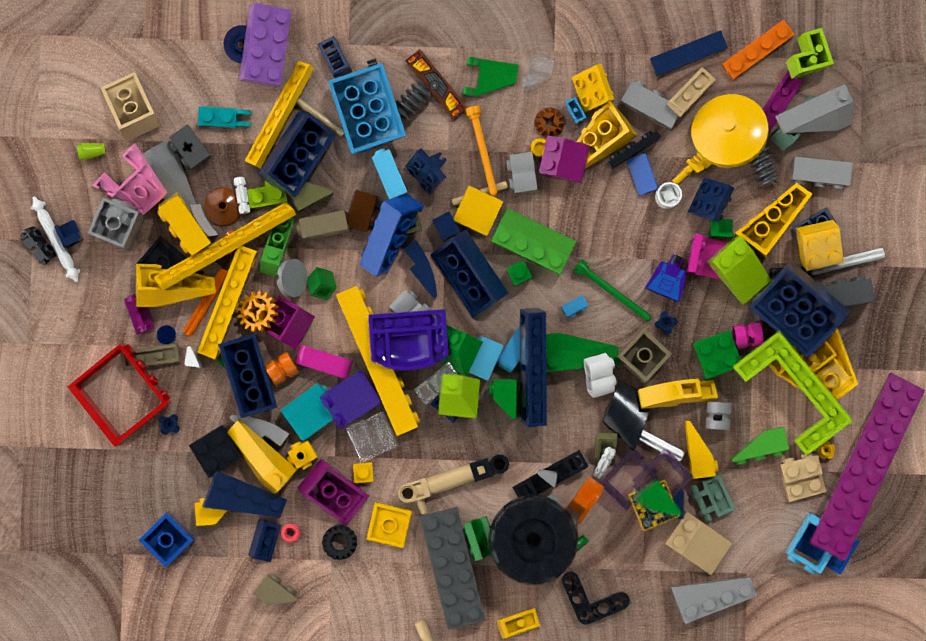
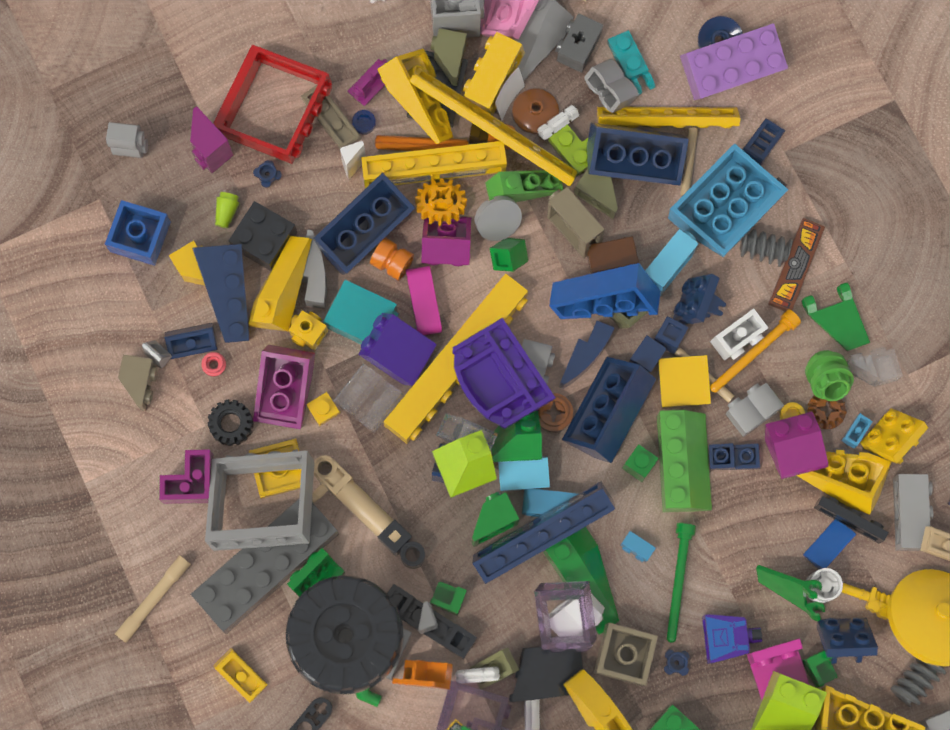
camera: 60 degrees right, 10 degrees down
none -> light grey brick [106,122,148,158]
none -> light grey slope [142,340,172,369]
none -> magenta brick [159,449,214,504]
none -> magenta slope [190,106,233,173]
none -> light grey window [205,449,314,551]
none -> lime cone [215,192,240,228]
none -> green panel [430,582,467,615]
none -> olive slope [431,28,467,86]
none -> clear purple window [534,581,597,652]
none -> dark orange gear [536,393,573,432]
none -> light grey brick [584,59,639,113]
none -> dark blue panel [654,316,689,354]
none -> dark blue slope [709,443,761,470]
none -> white brick [710,309,768,361]
none -> green flag [756,565,825,621]
none -> bright green piece [805,350,854,402]

